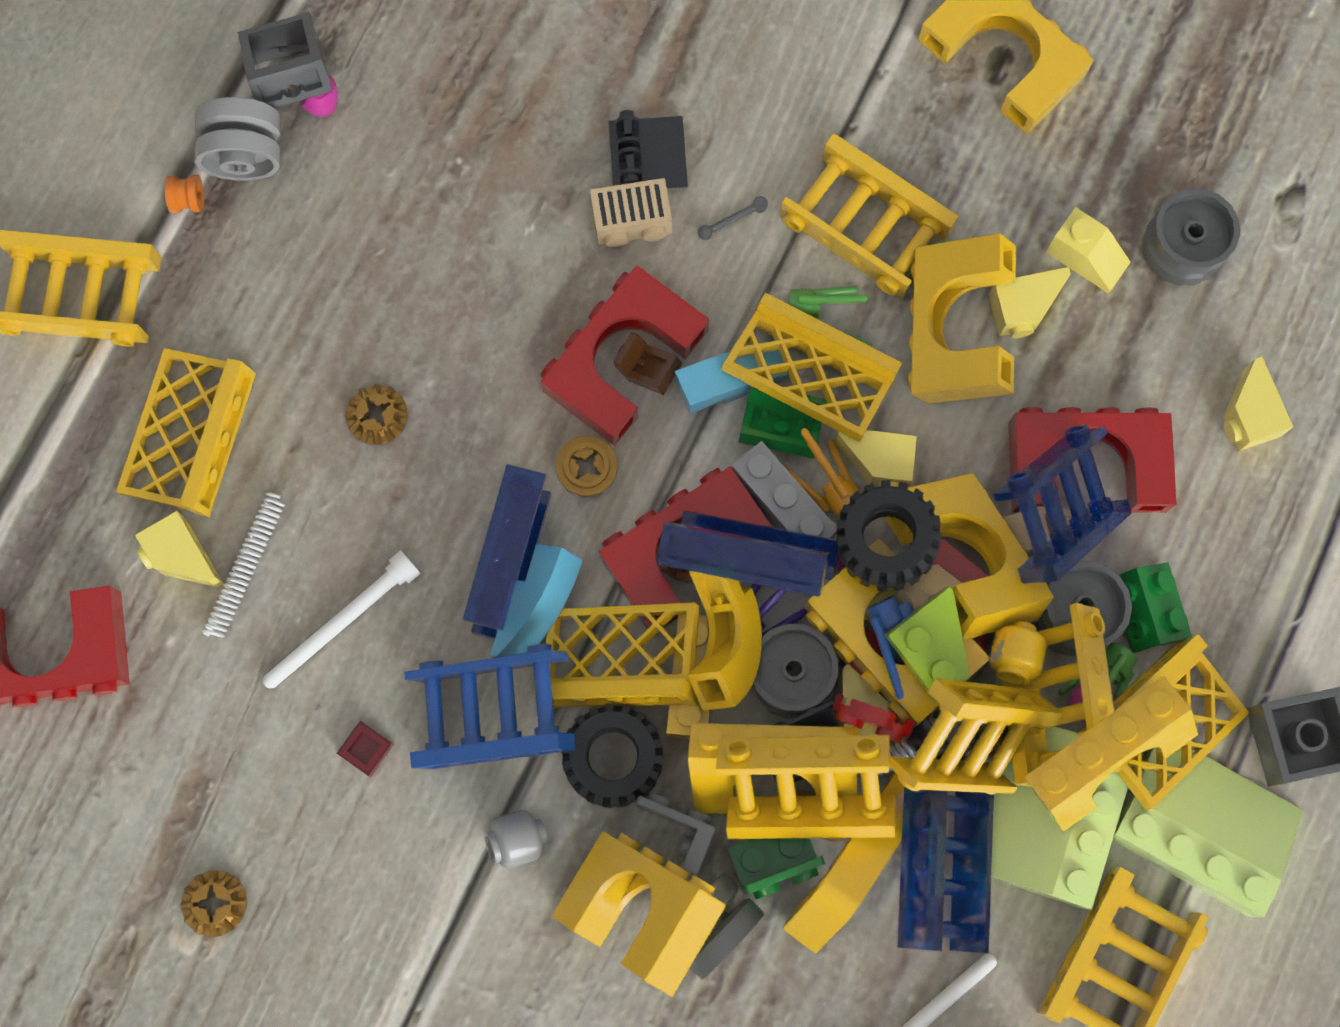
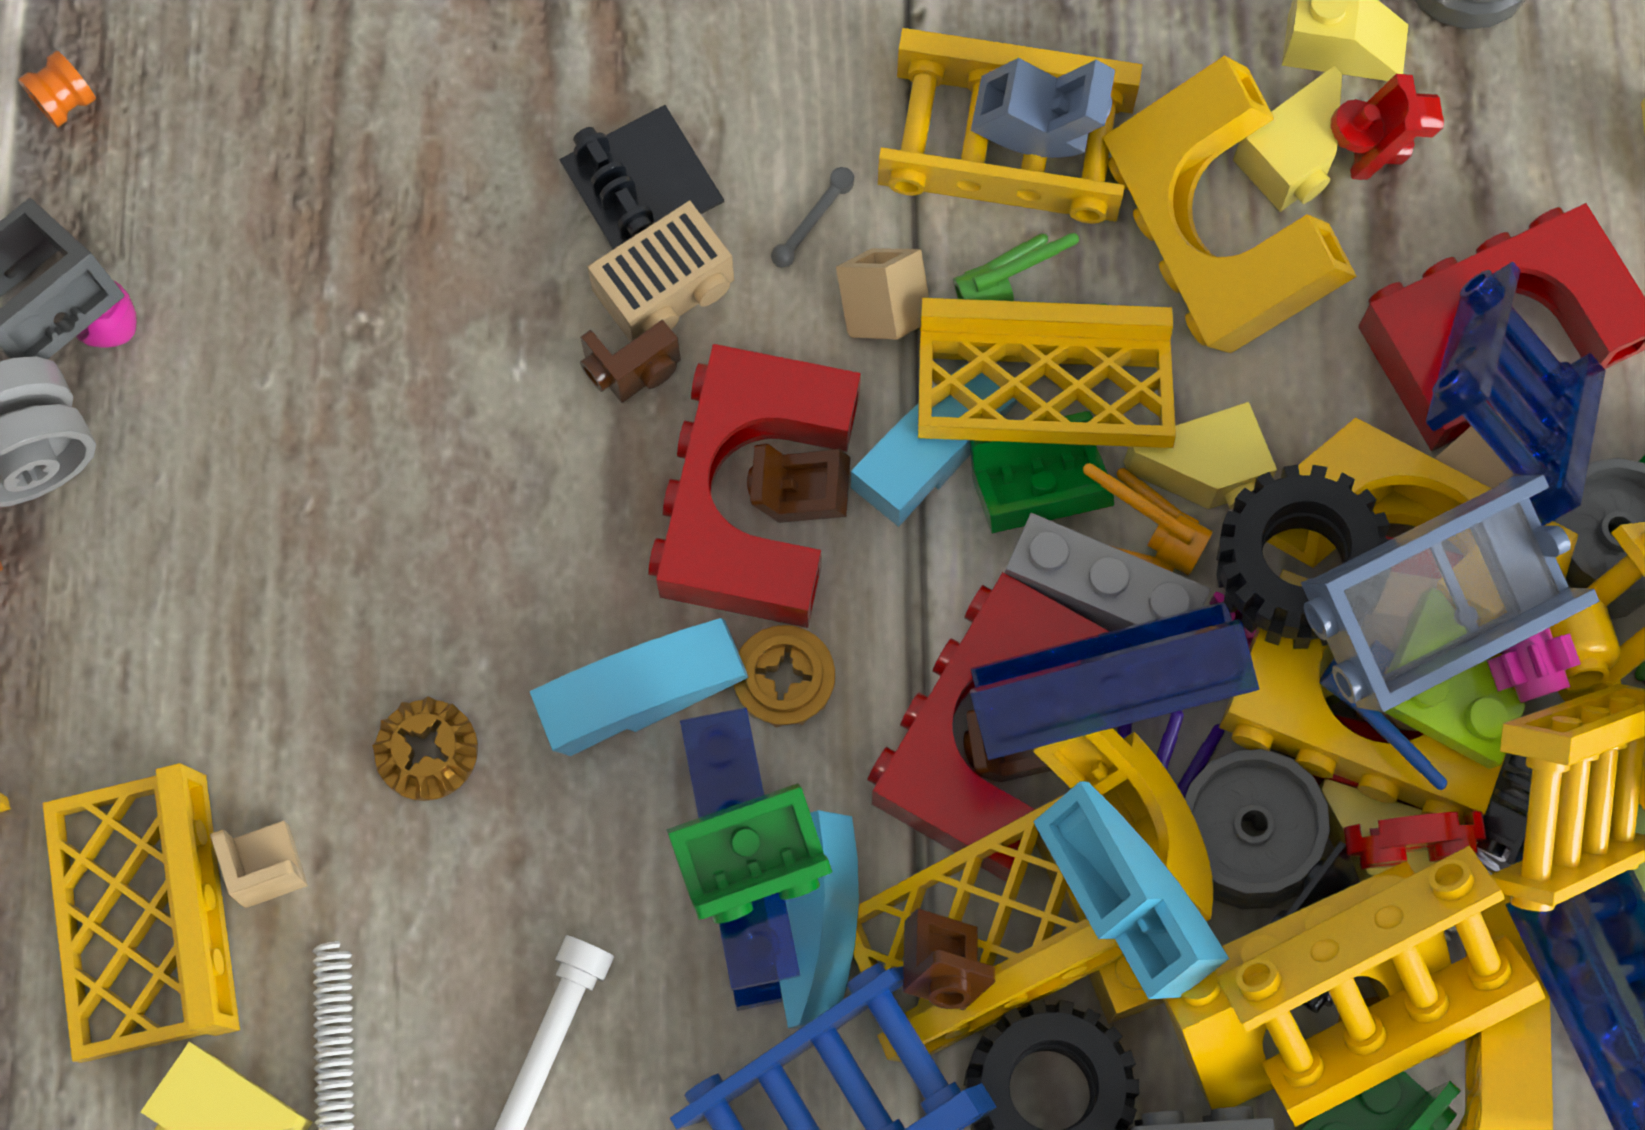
camera: 25 degrees left, 5 degrees down
none -> tan panel [210,821,308,909]
none -> medium azure slope [529,618,749,756]
none -> reddish brown bracket [580,319,681,403]
none -> green bracket [666,783,832,924]
none -> tan panel [836,248,929,340]
none -> reddish brown bracket [903,908,995,1010]
none -> sand blue brick [971,58,1115,158]
none -> medium azure slope [1033,781,1229,999]
none -> door [1301,475,1600,712]
none -> red hips [1331,74,1444,180]
none -> dark pink gear [1487,628,1581,703]

